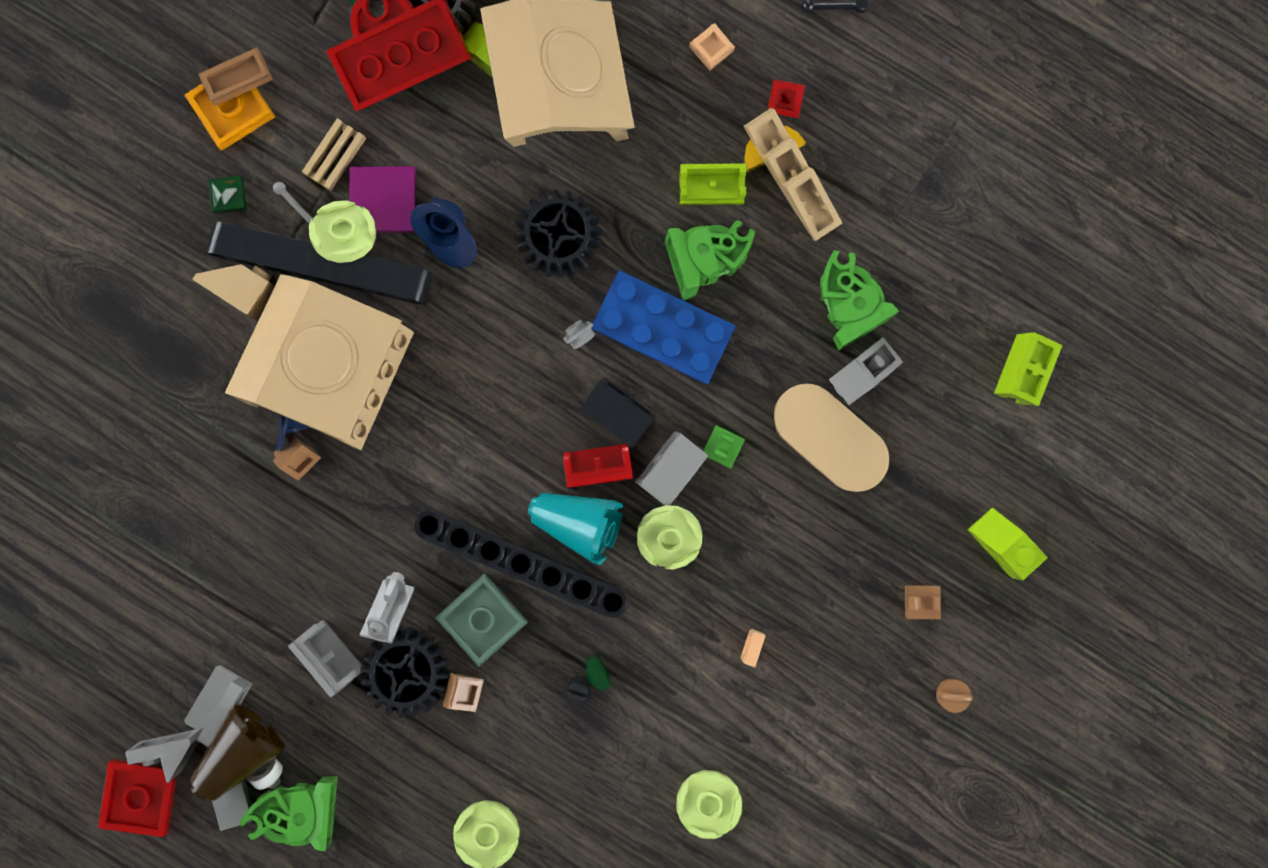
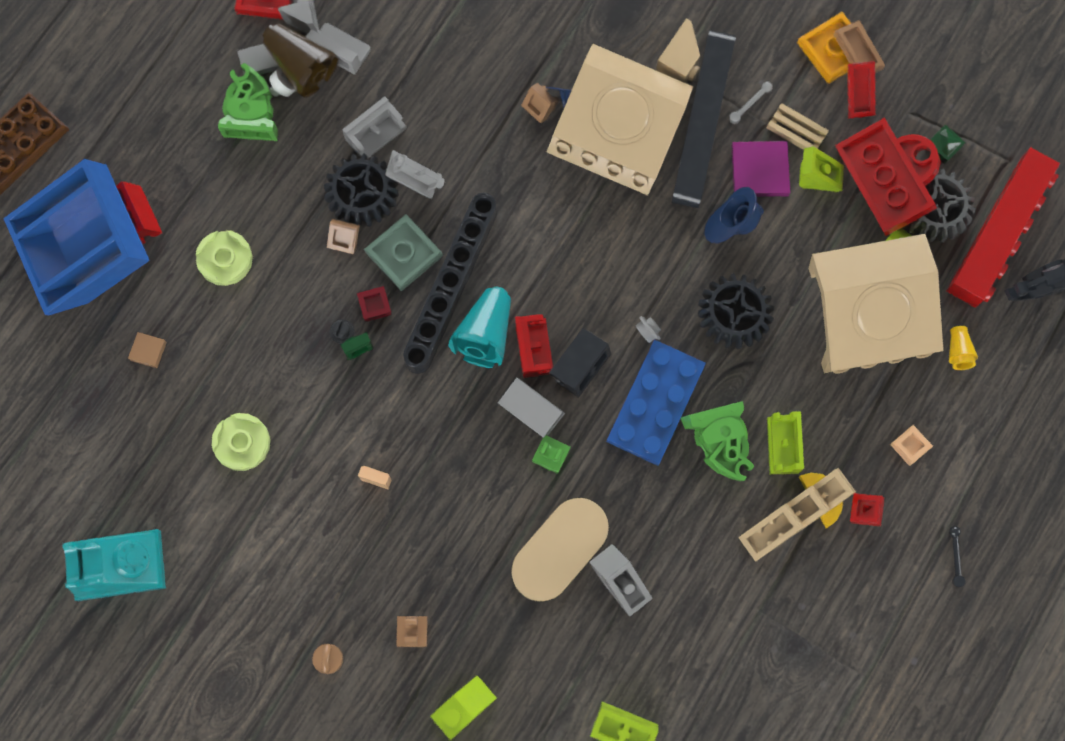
camera: 90 degrees right, 10 degrees down
dark green tile [208,176,247,214] -> none
yellowish green tile [309,200,376,263] -> none
yellowish green tile [637,505,703,569] -> none
bright green piece [820,251,899,350] -> none
none -> dark red tile [357,286,392,322]
none -> lime slope [799,146,844,192]
none -> red tile [847,61,876,118]

